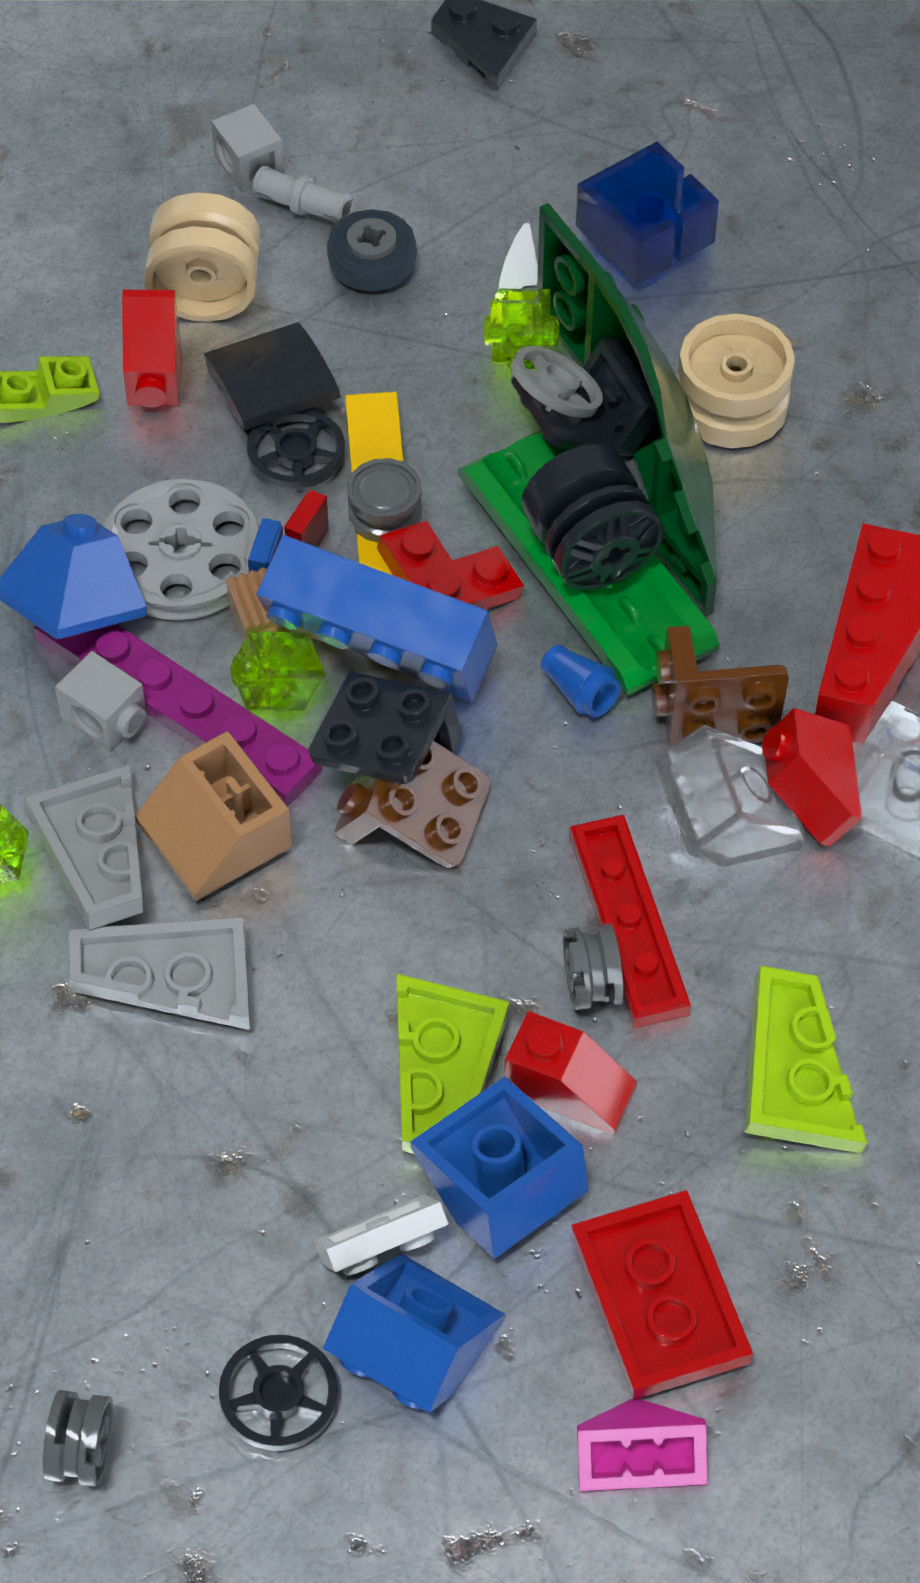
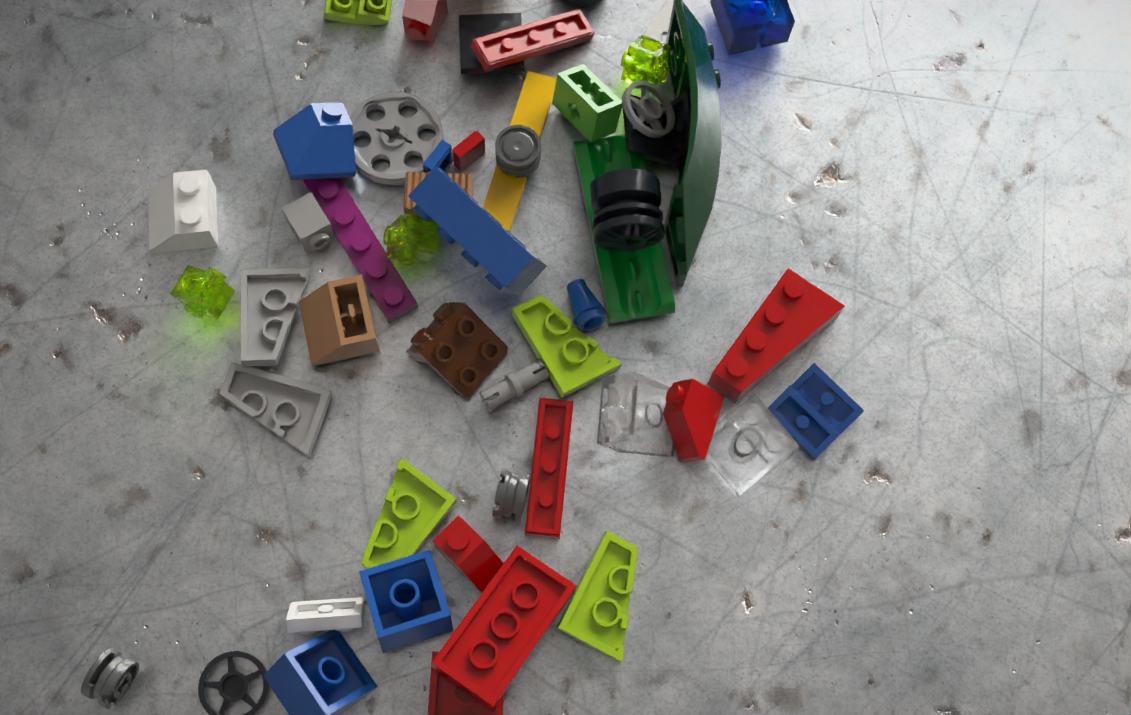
camera: 15 degrees right, 15 degrees up
black wheel [247,409,345,491] -> none
black bracket [308,671,461,784] -> none
red plate [377,520,524,610] -> none
reddish brown bracket [651,626,789,747] -> none
tan wheel [678,313,795,449] -> none
none -> red plate [431,545,577,710]
none -> tile [470,9,595,72]
none -> light grey pin [479,359,549,412]
none -> lime wing [511,294,622,398]
none -> bright green brick [552,64,623,142]

